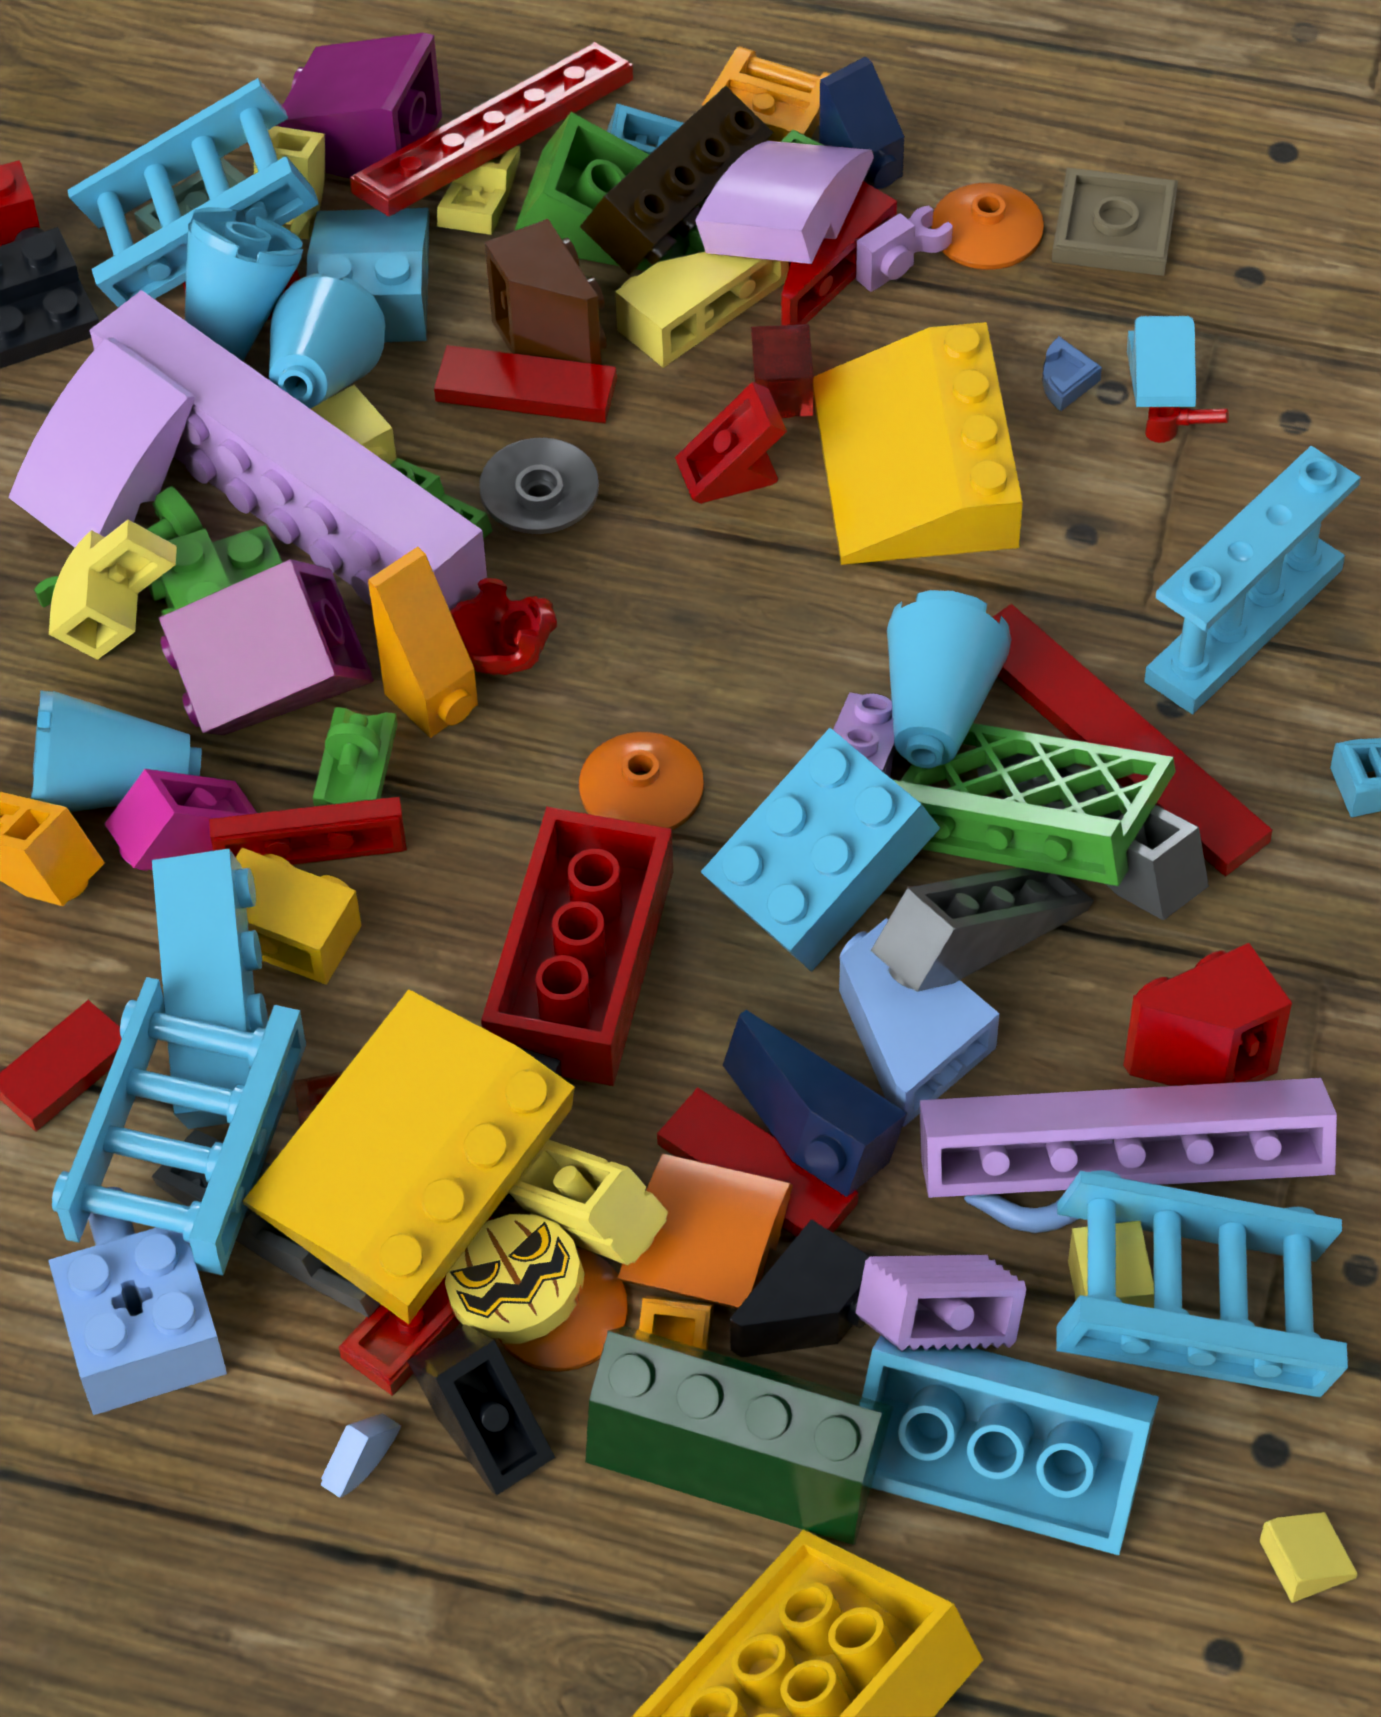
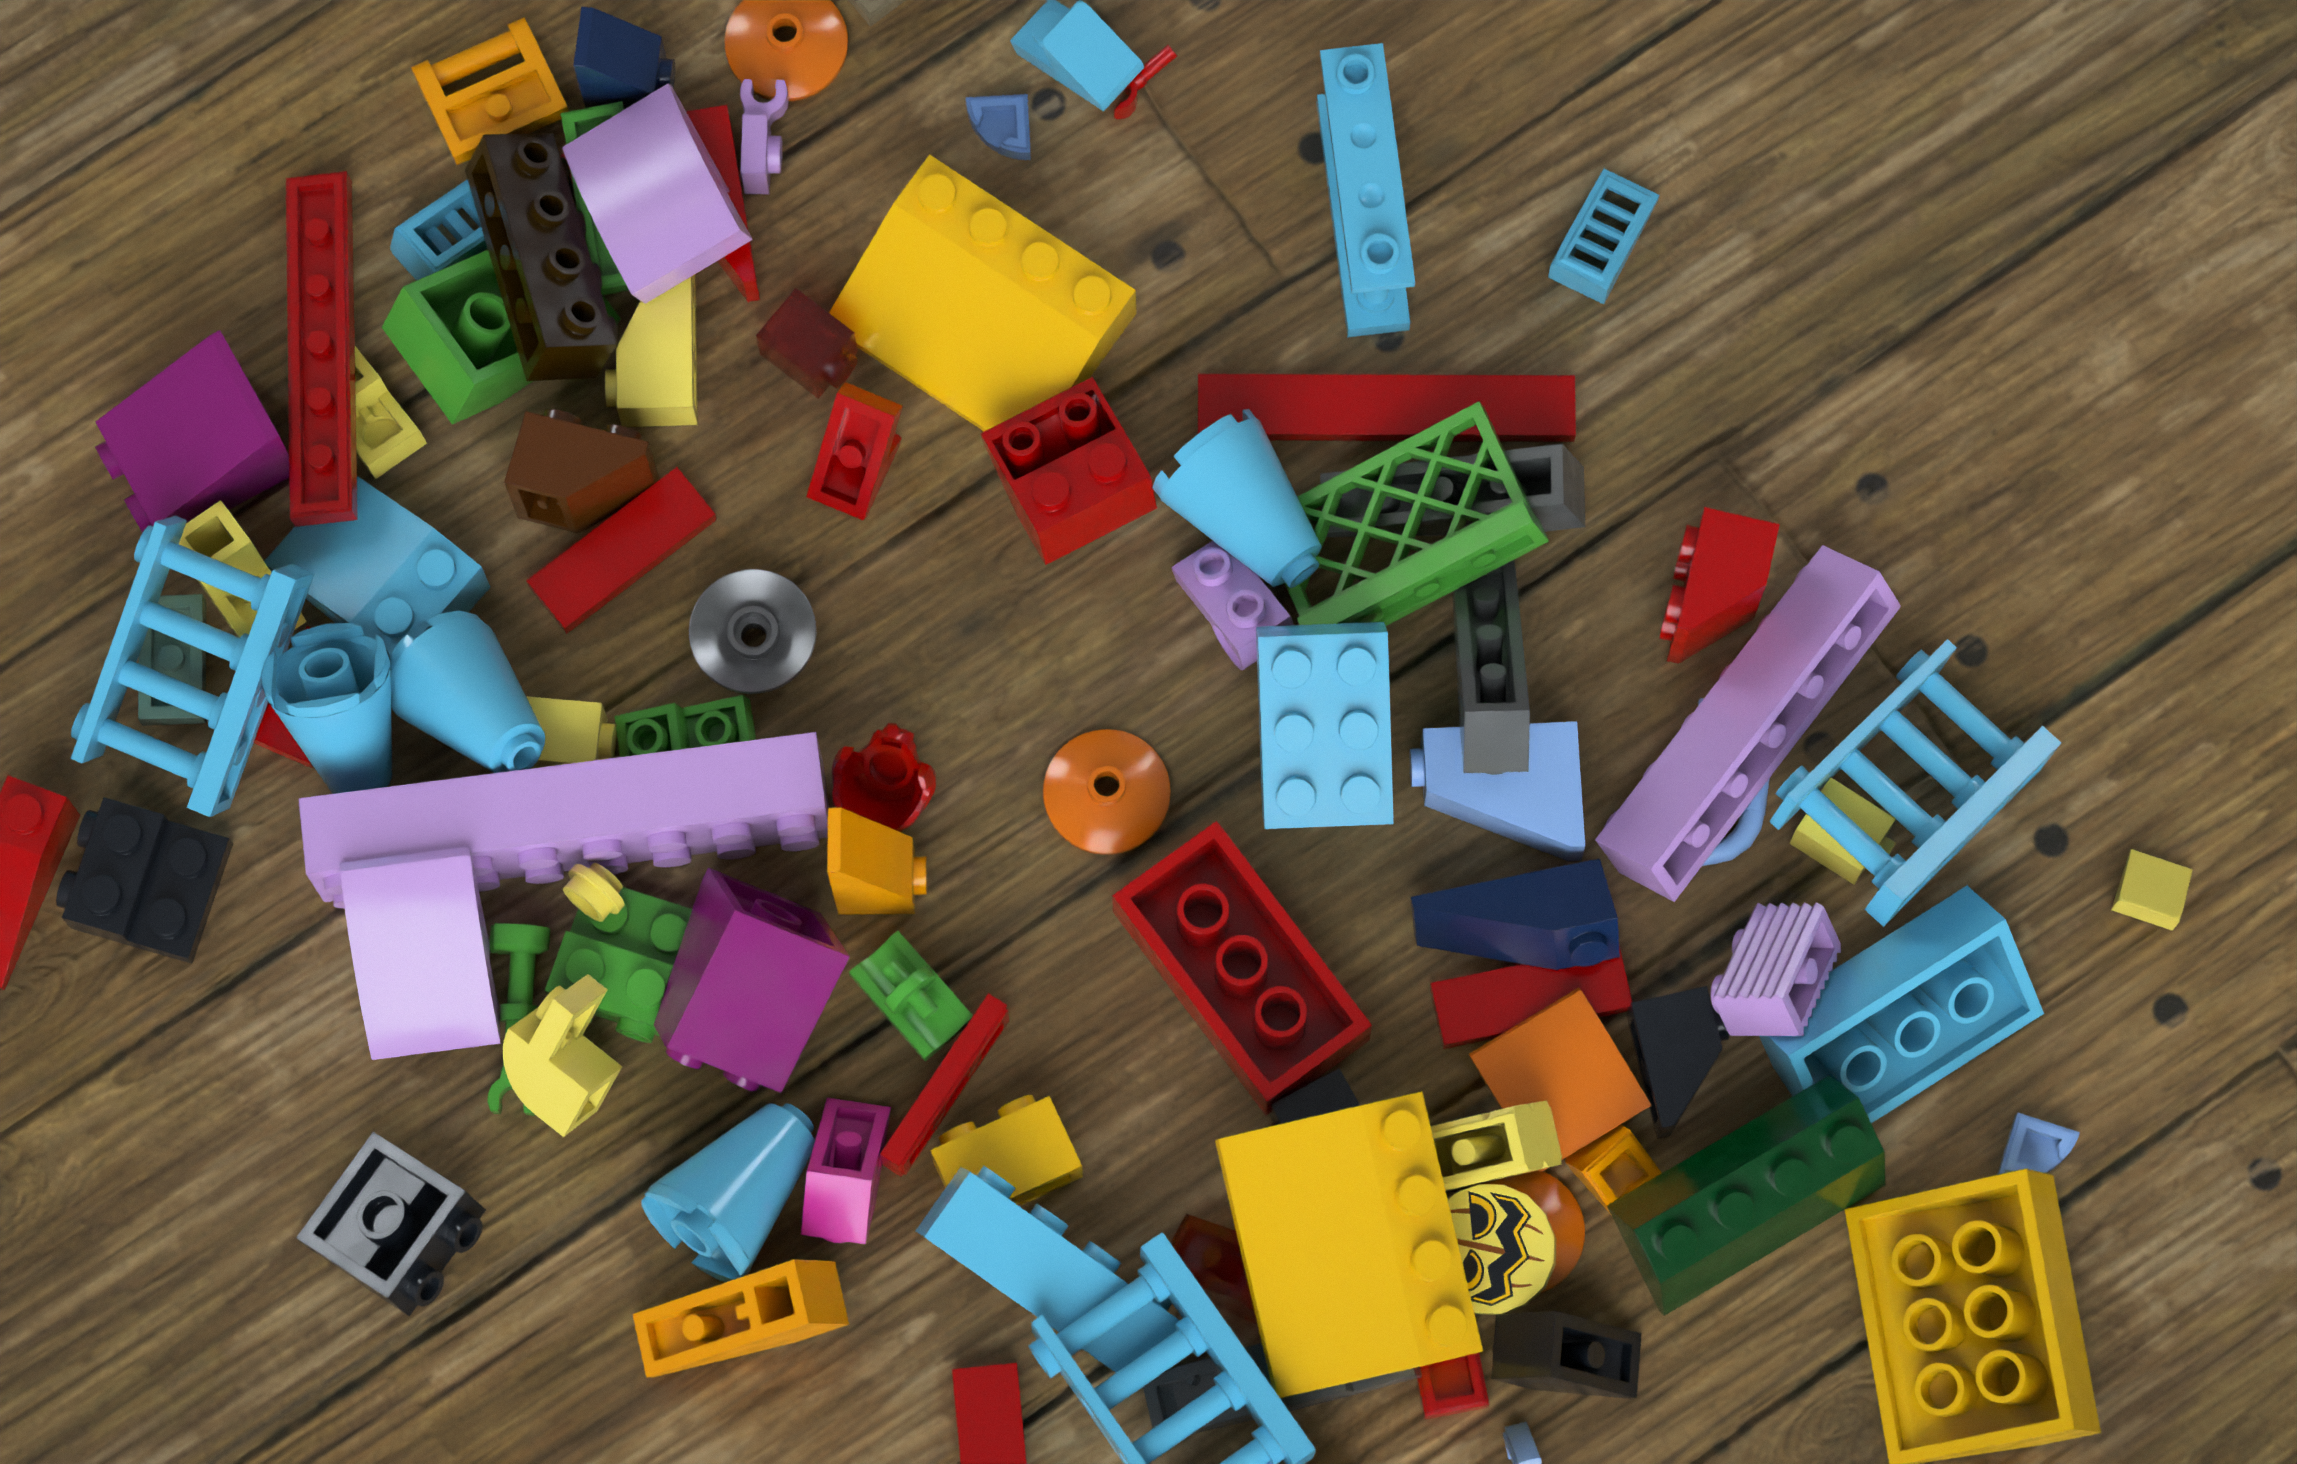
camera: 50 degrees left, 20 degrees up
none -> light yellow plate [563,863,625,922]
none -> red slope [980,377,1157,565]
none -> light blue tile [1997,1113,2080,1175]

